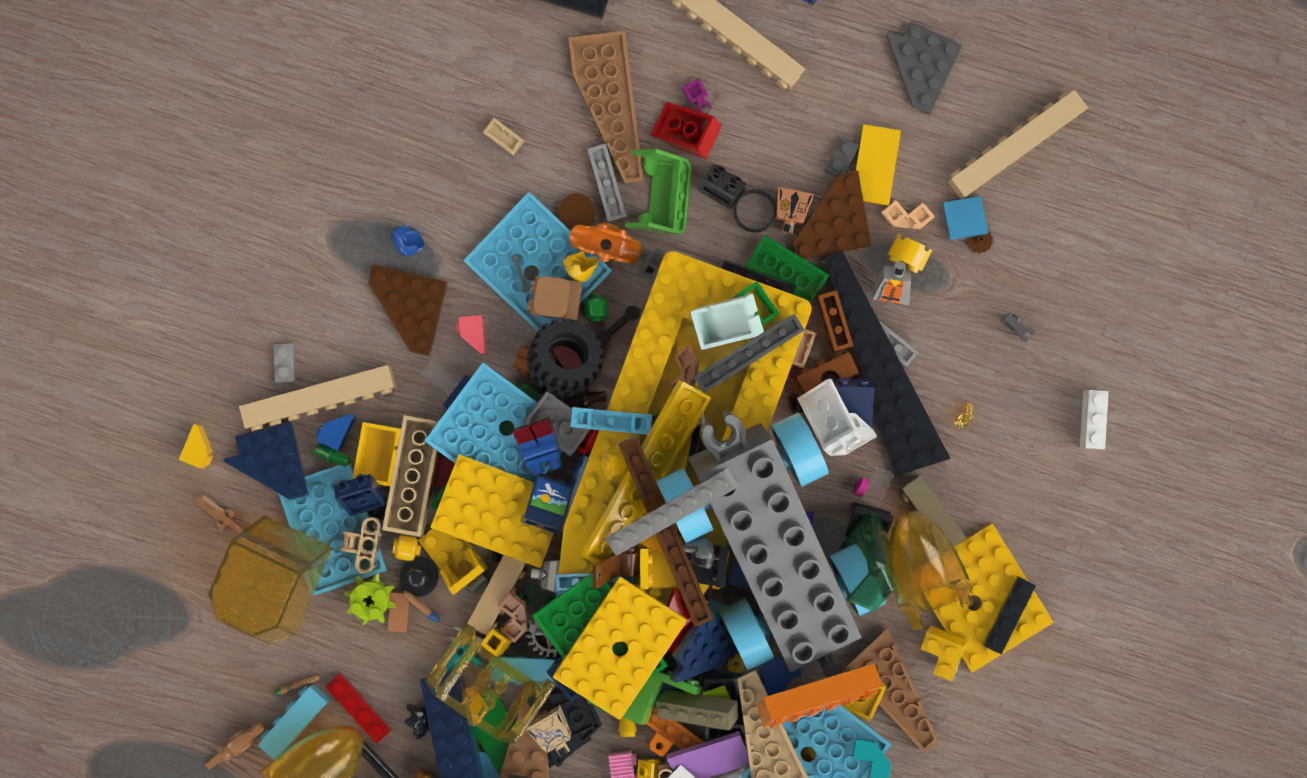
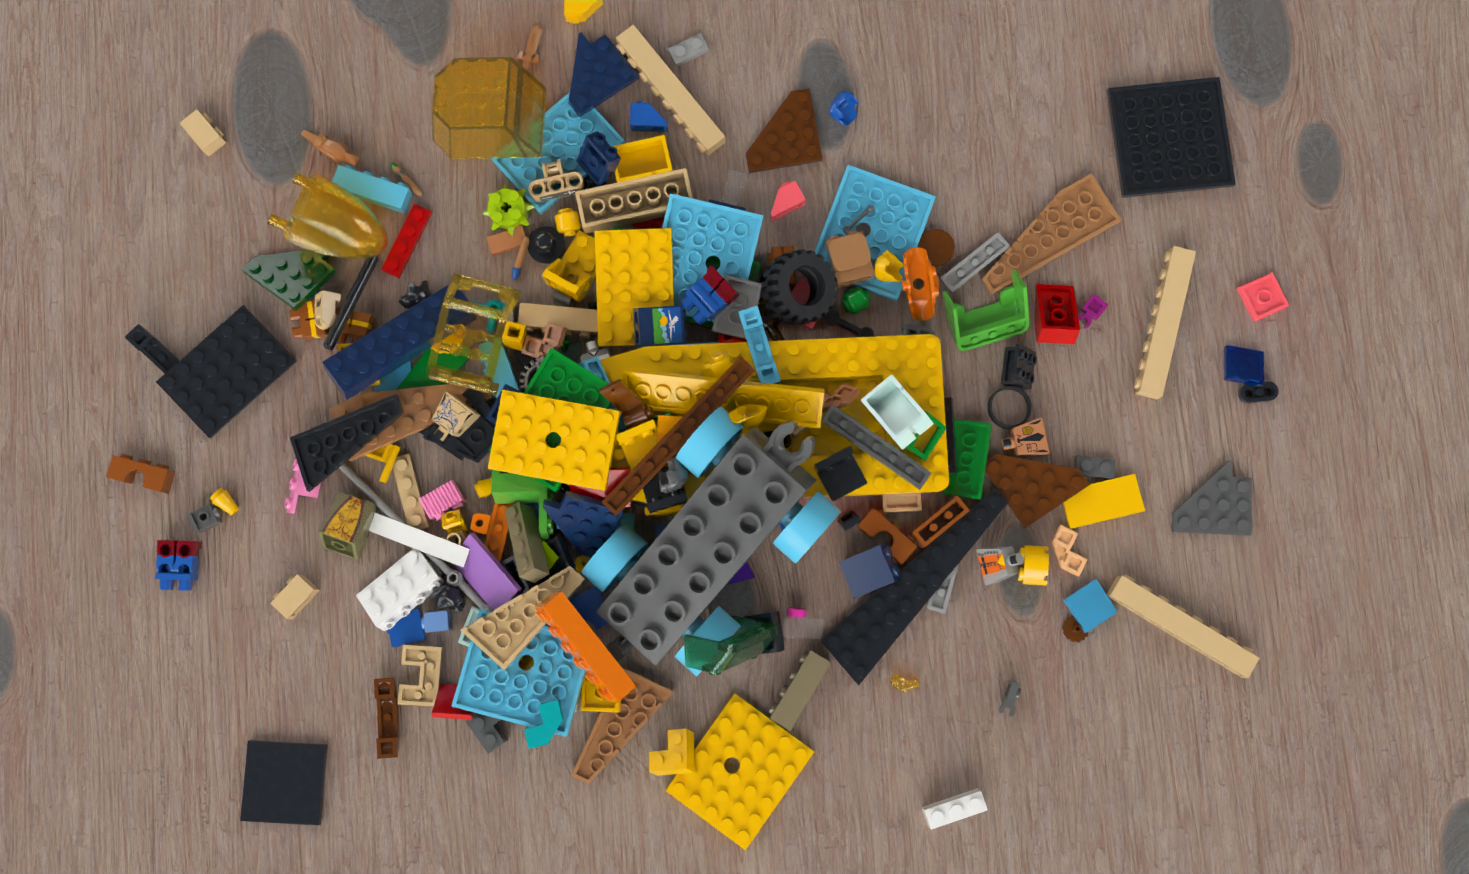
camera: 70 degrees right, 5 degrees down
green axle [314,443,351,467] -> none
tan plate [482,118,525,156] -> none
light grey plate [605,468,739,556] -> none
white bracket [797,379,877,456] -> none
clear yellow windscreen [889,511,973,631] -> none
black plate [983,576,1036,655] -> none
none -> yellow cap [729,404,767,429]
none -> black bracket [814,446,867,501]

